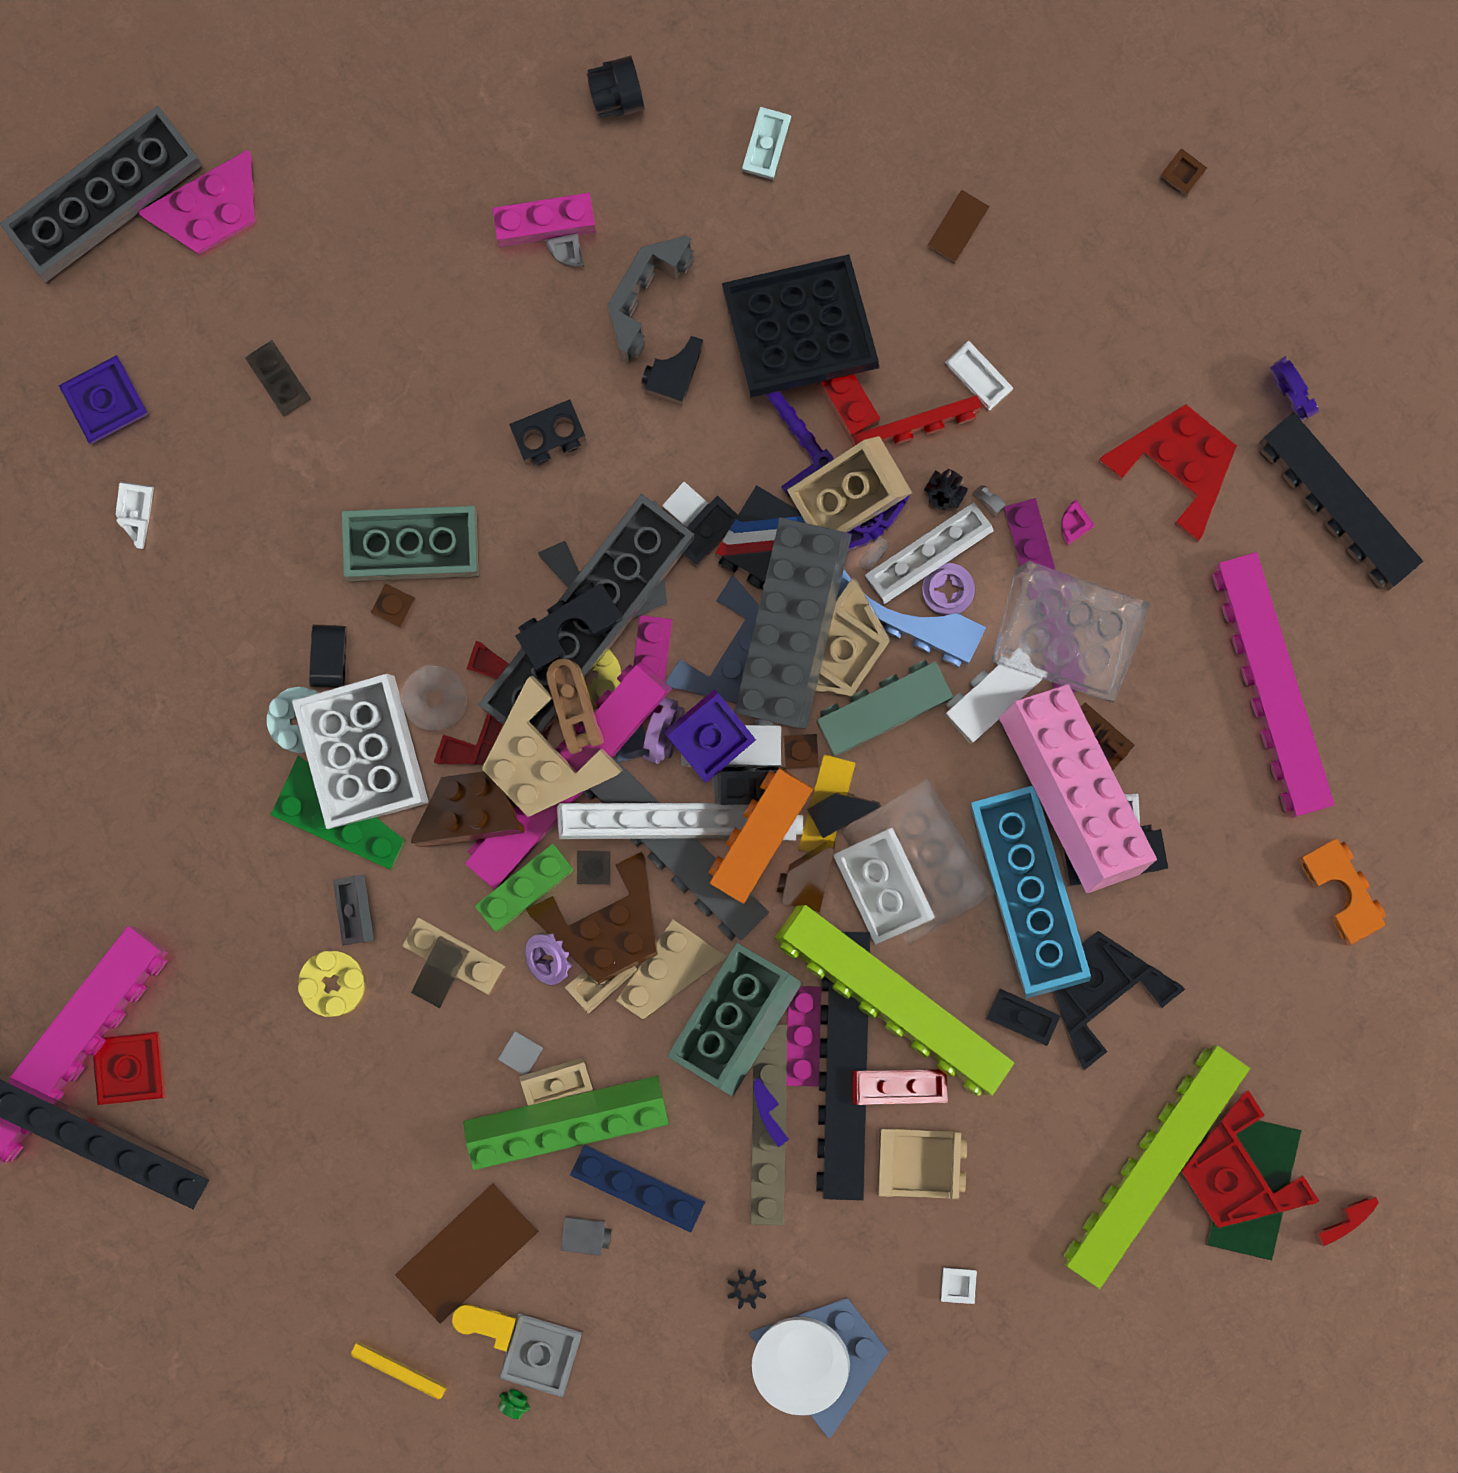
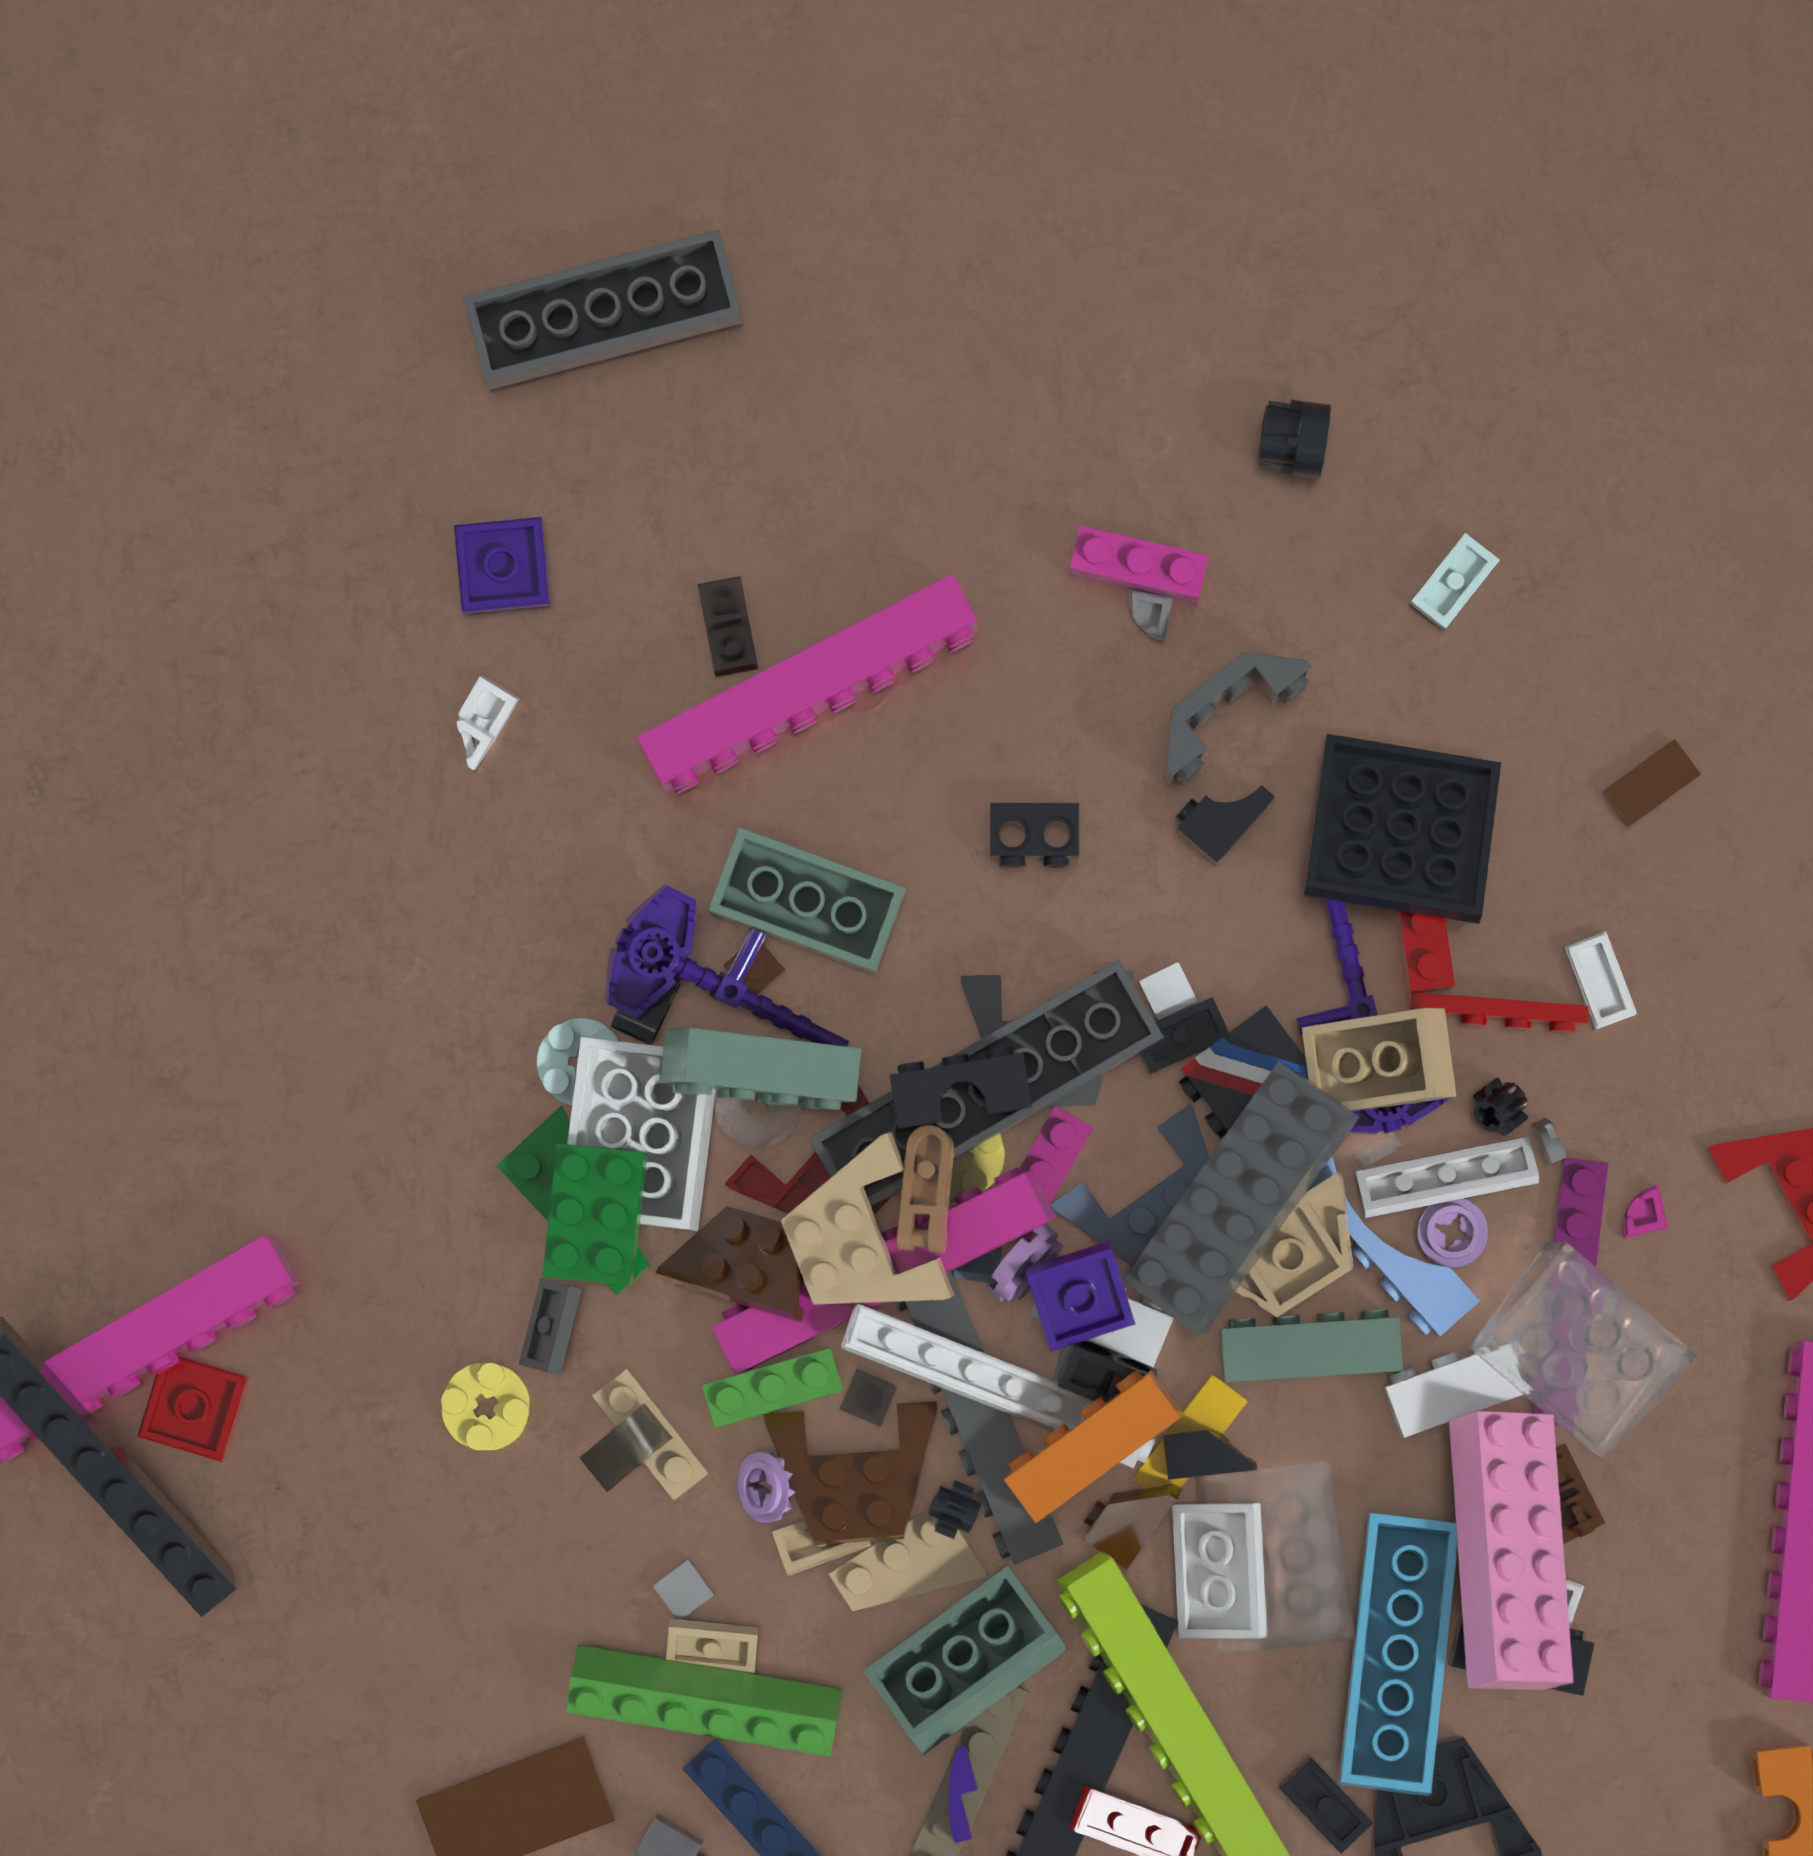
camera: 30 degrees right, 0 degrees up
dark pink wing [138,150,255,255] -> none
reddish brown plate [784,734,819,770] -> none
dark pink plate [786,986,822,1087] -> none
none -> green plate [542,1143,647,1286]
none -> dark purple bar [605,884,849,1047]
none -> dark pink brick [637,573,978,794]
none -> sand green brick [660,1028,861,1111]
none -> black gear [927,1480,981,1540]

